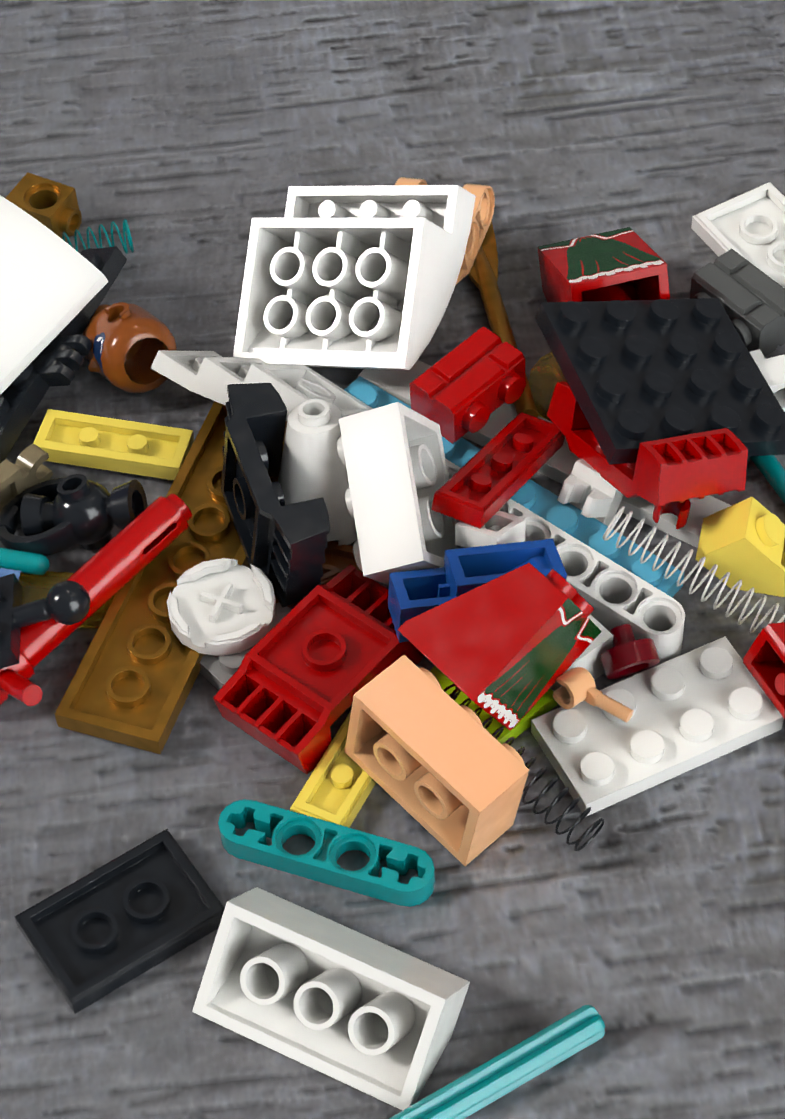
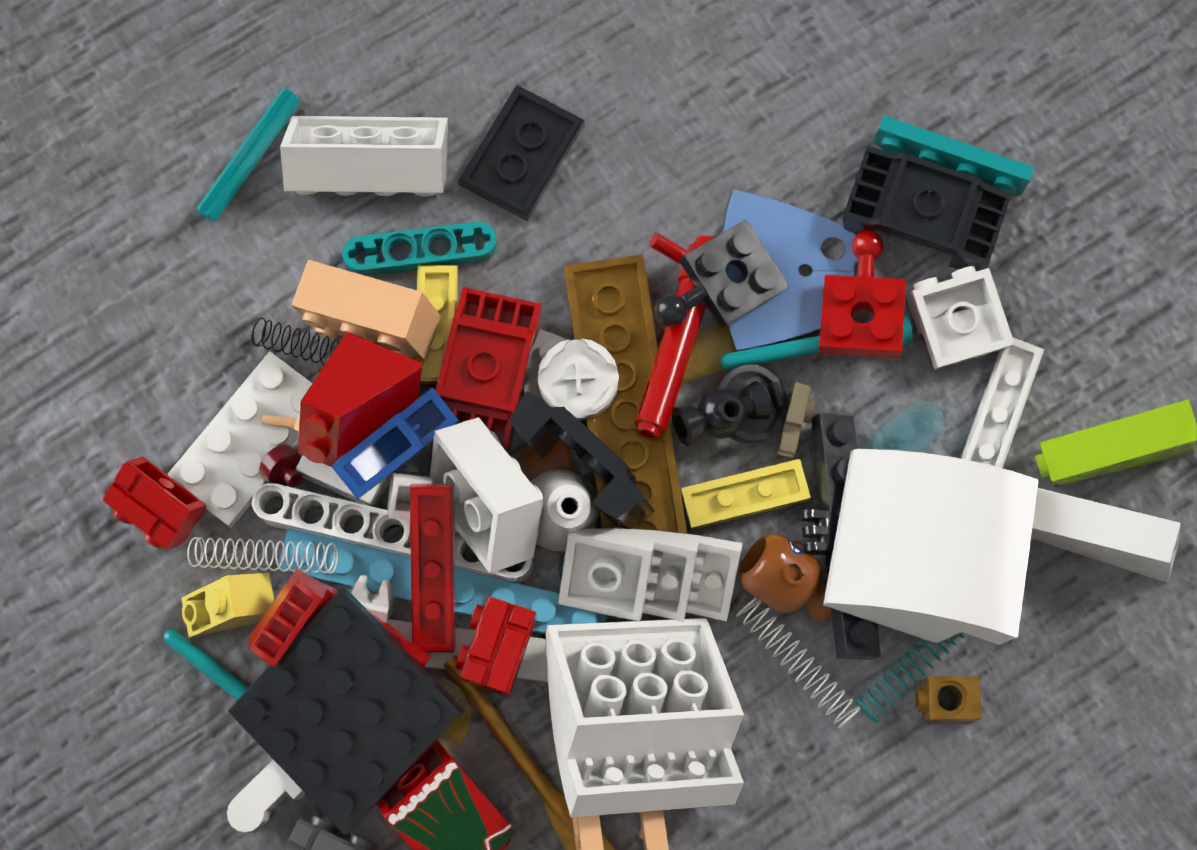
camera: 150 degrees right, 25 degrees up
none -> white piece [736,597,861,729]

